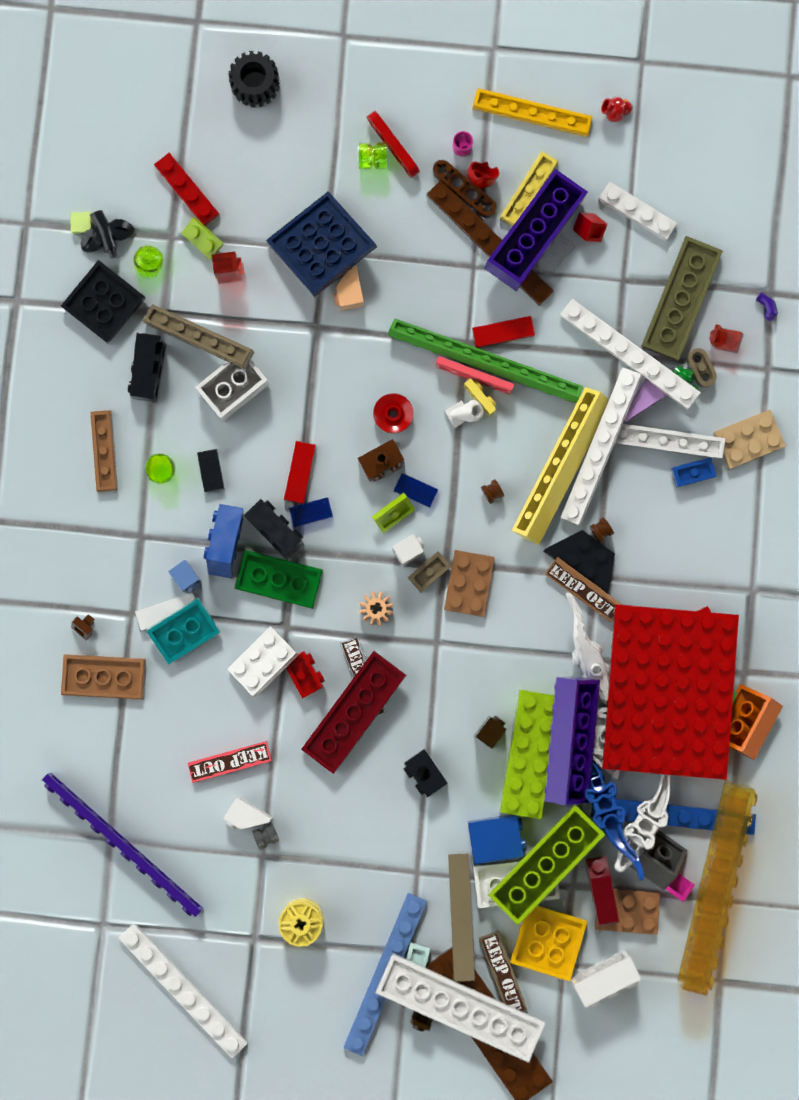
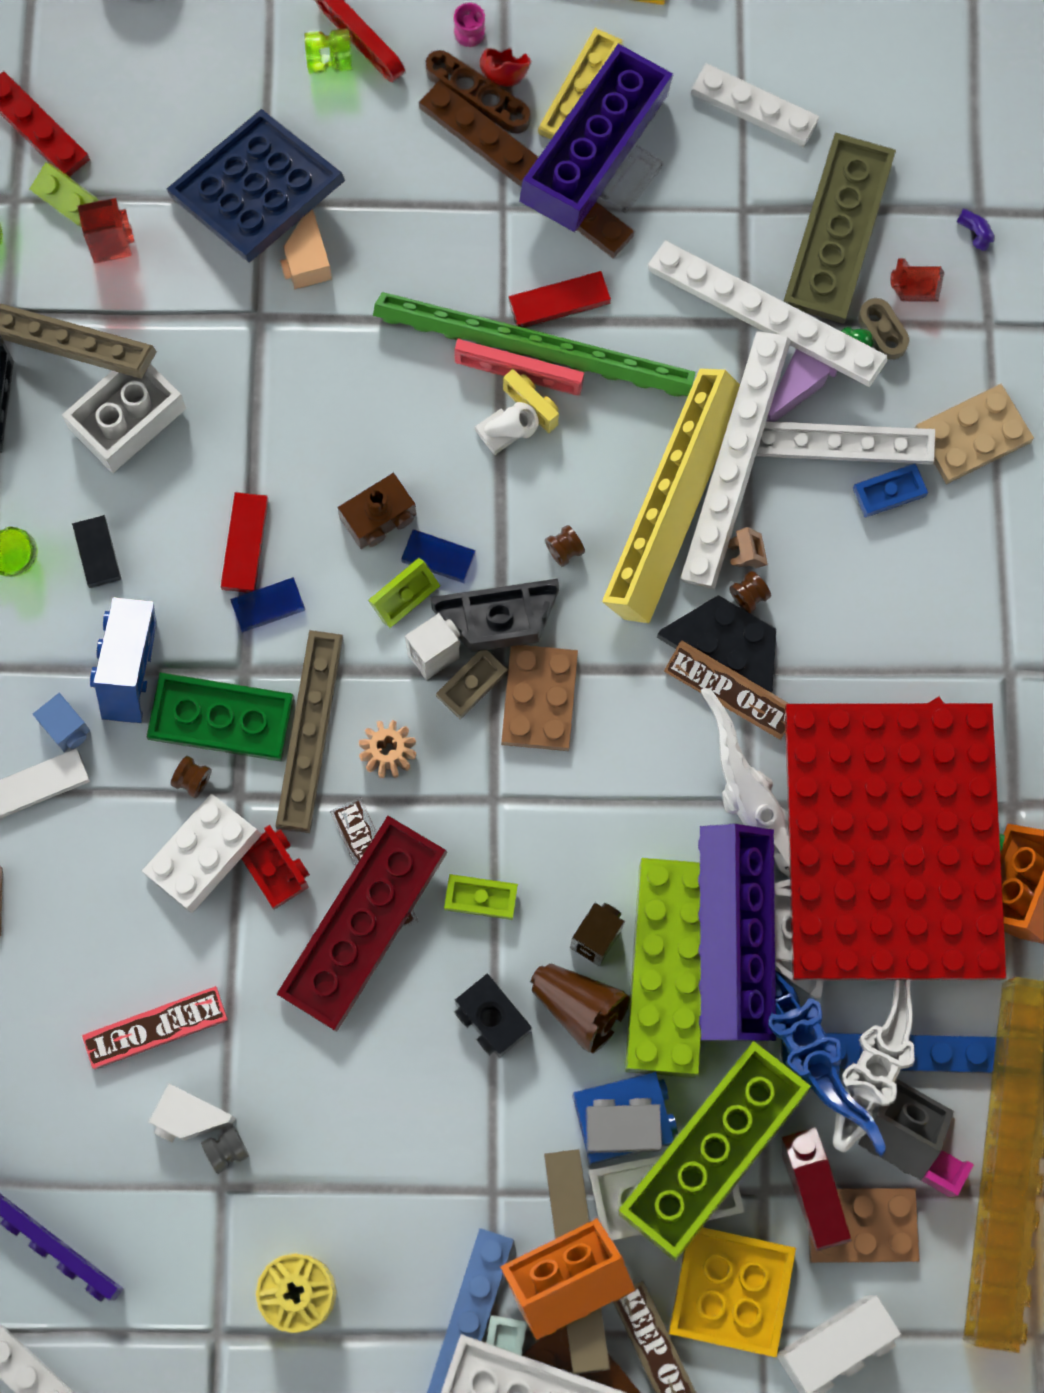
camera: 10 degrees left, 10 degrees down
teal plate [146,597,220,665] -> none
black wedge [243,499,304,560] -> none
red dish [373,393,413,433] -> none
red panel [573,212,608,242] -> none
none -> reddish brown wheel [170,756,212,798]
none -> dark tan tile [275,630,343,834]
none -> black wing [430,578,559,652]
none -> lime plate [444,874,518,920]
none -> orange slope [500,1218,635,1340]
none -> reddish brown cone [530,963,631,1054]
none -> light grey brick [586,1098,662,1153]
none -> medium nougat tile [728,527,768,568]

